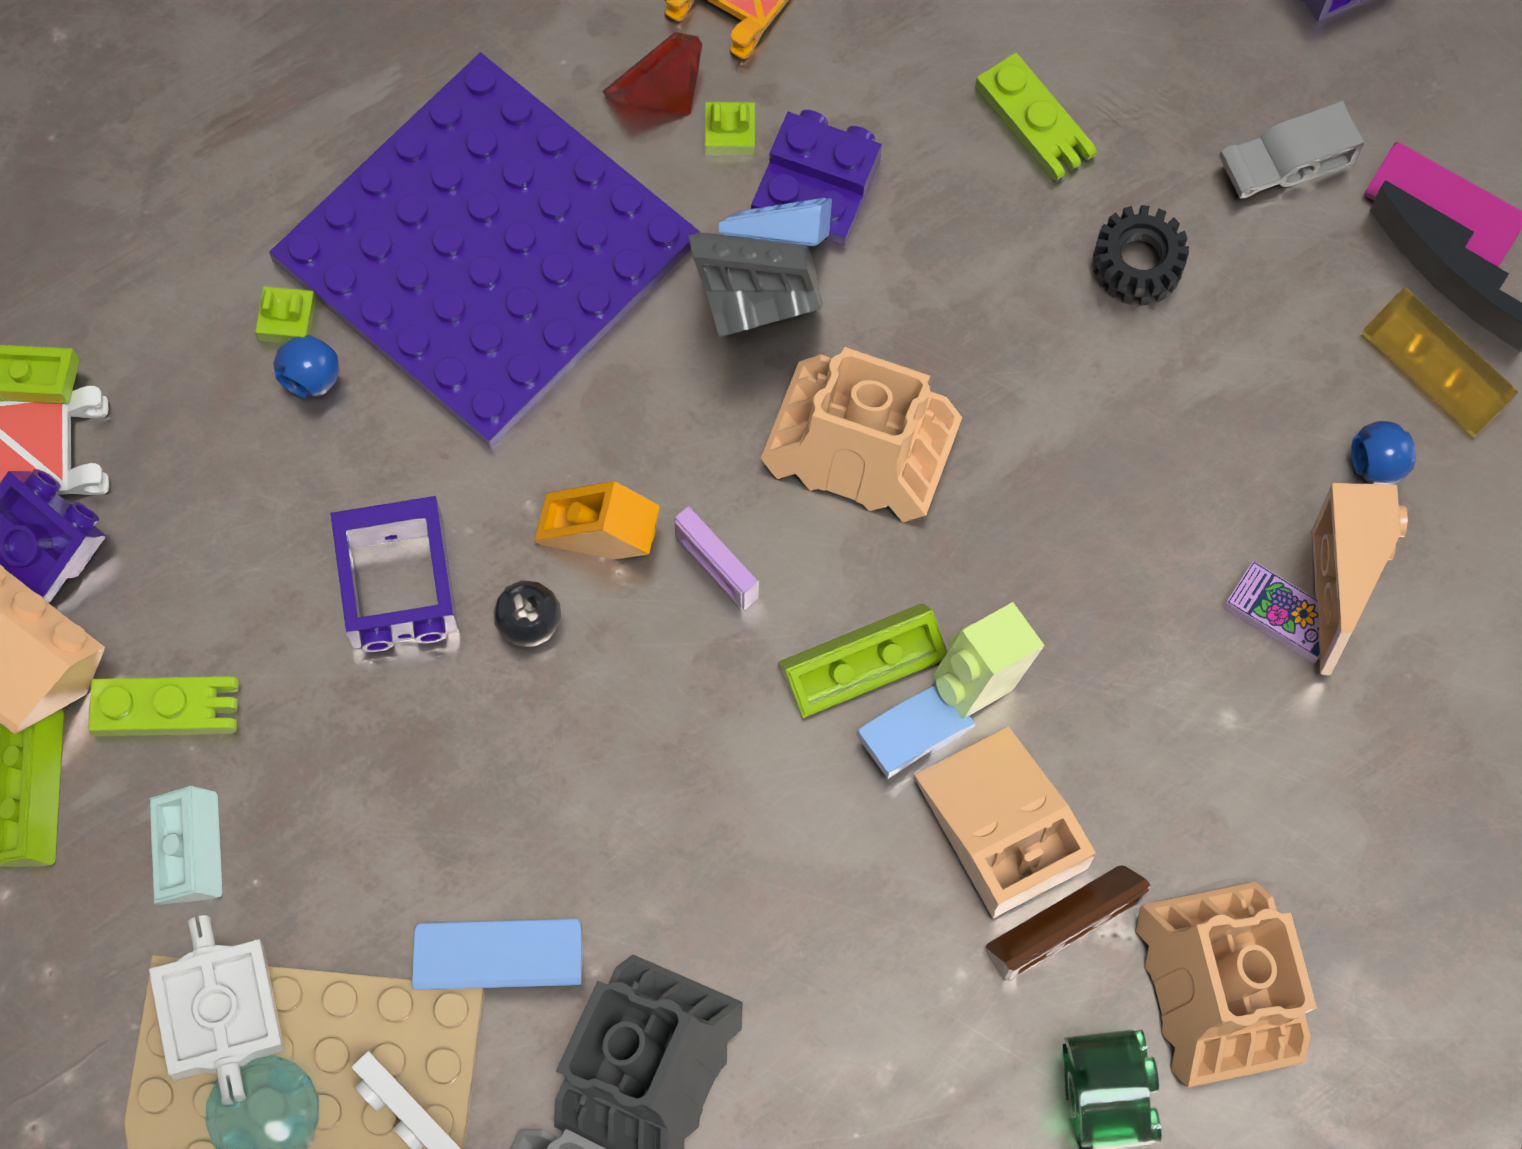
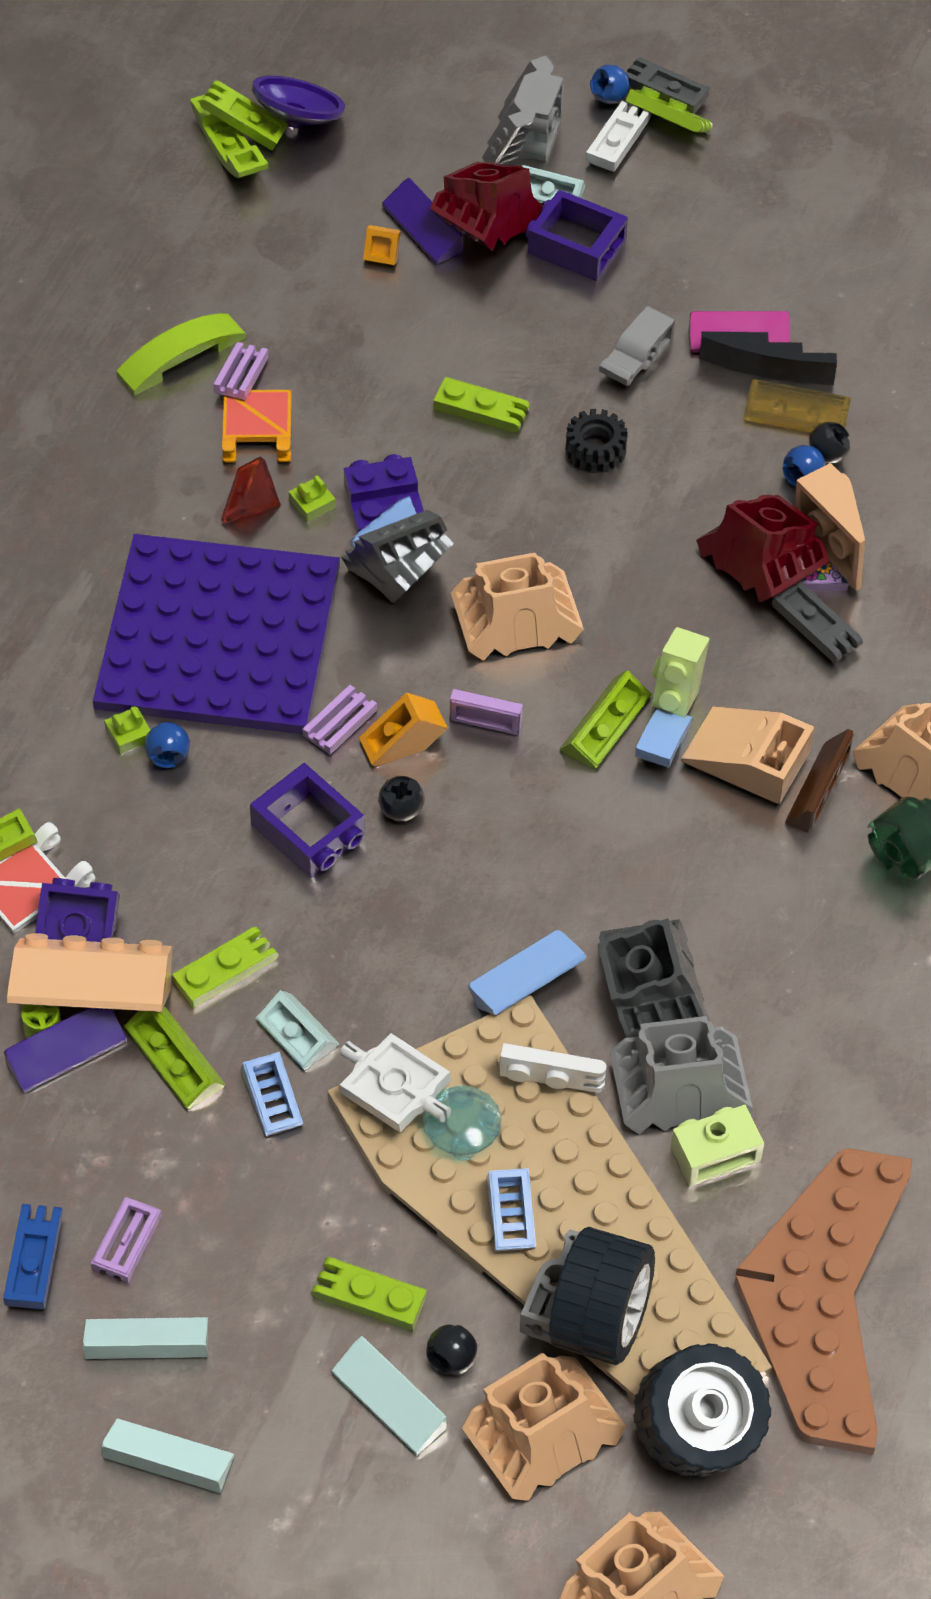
camera: 35 degrees left, 15 degrees down
none -> light blue slope [241,1052,303,1137]
none -> lavender tile [303,685,377,755]
none -> dark red slope [696,495,830,603]
none -> dark grey hinge [772,581,863,663]
none -> black piece [809,422,850,464]

